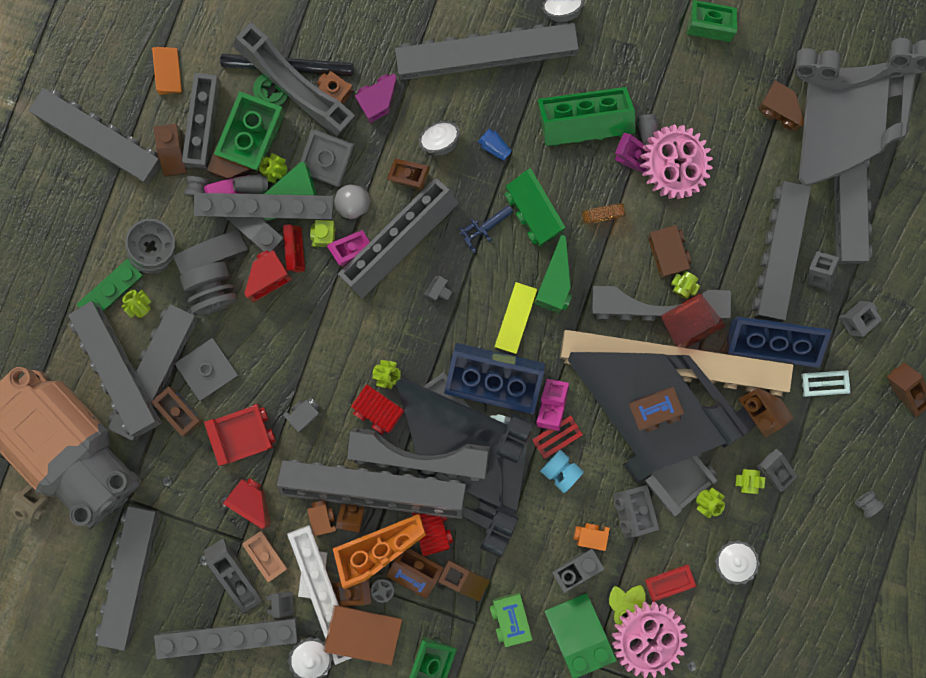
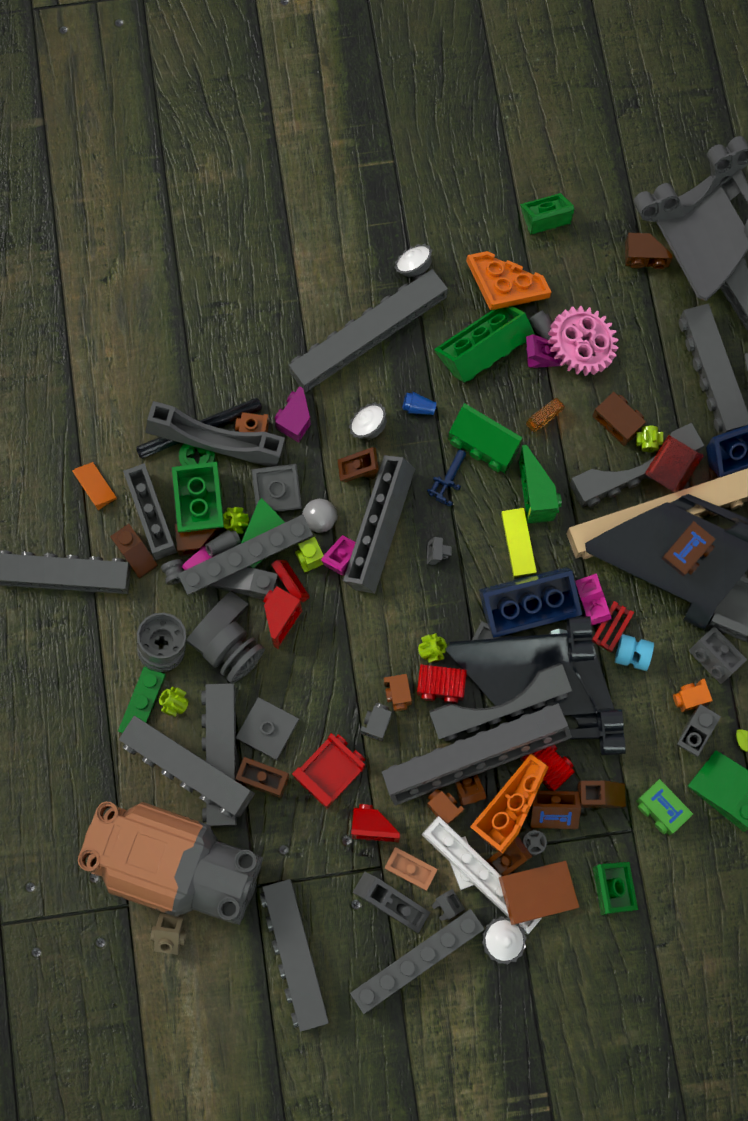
camera: 25 degrees left, 10 degrees down
none -> dark orange brick [384,674,412,711]
none -> orange plate [466,251,552,311]

